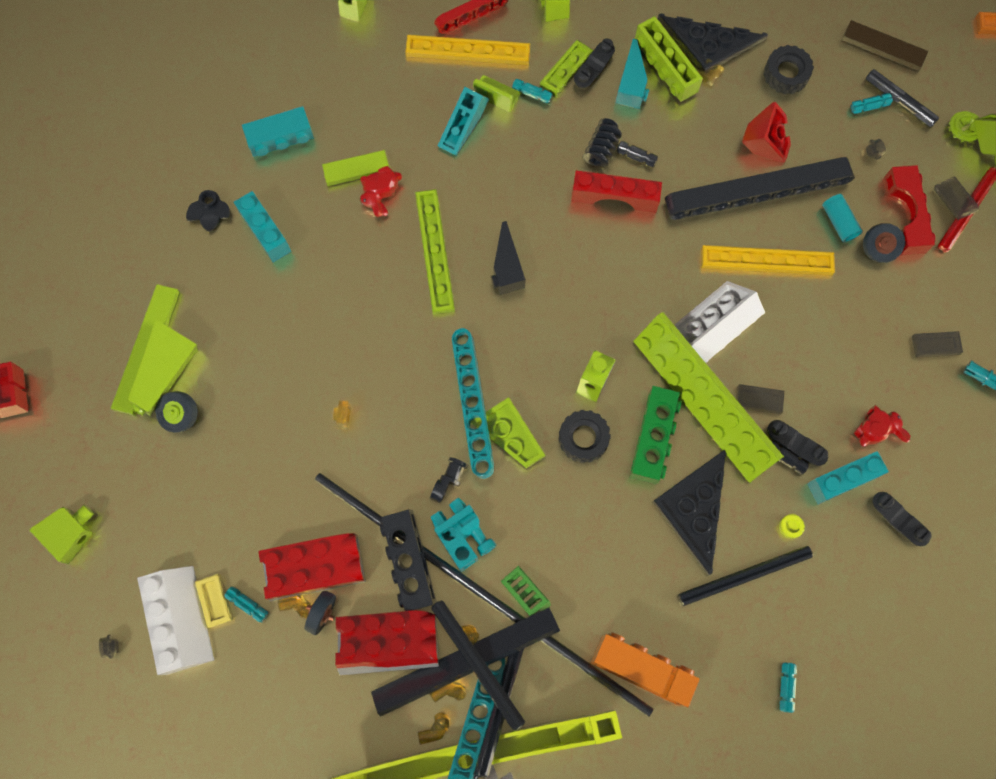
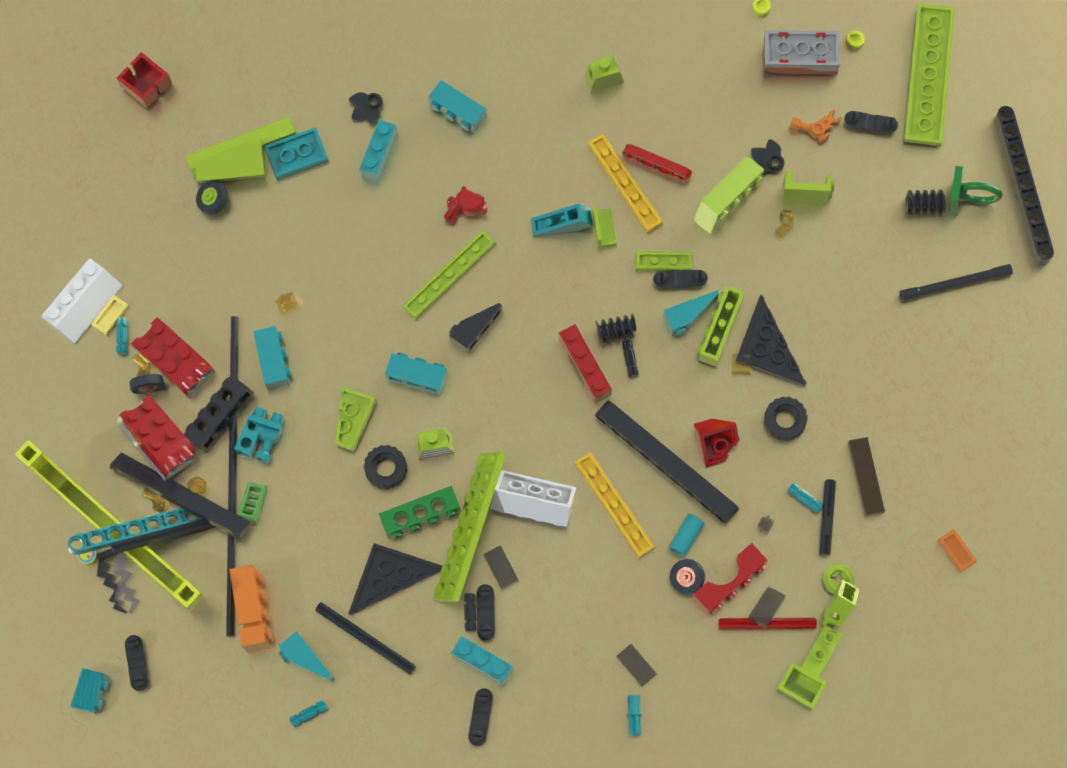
camera: 60 degrees right, 0 degrees up
lime torso [29,505,94,564] -> none
clear smoke plate [99,634,119,659] -> none
lime tile [322,150,389,186] -> none
clear yellow arm [418,712,449,745] -> none
black connector [430,457,468,503] -> none
black axle [431,600,525,731] -> none
teal beam [452,328,494,479] -> none
teal axle [512,79,552,103] -> none
neon yellow tile [779,514,805,539] -> none
red animal [854,405,911,447] -> none
none -> teal brick [253,326,292,389]
none -> teal tile [264,127,329,180]
none -> teal slope [278,631,335,682]
none -> teal brick [385,352,448,394]

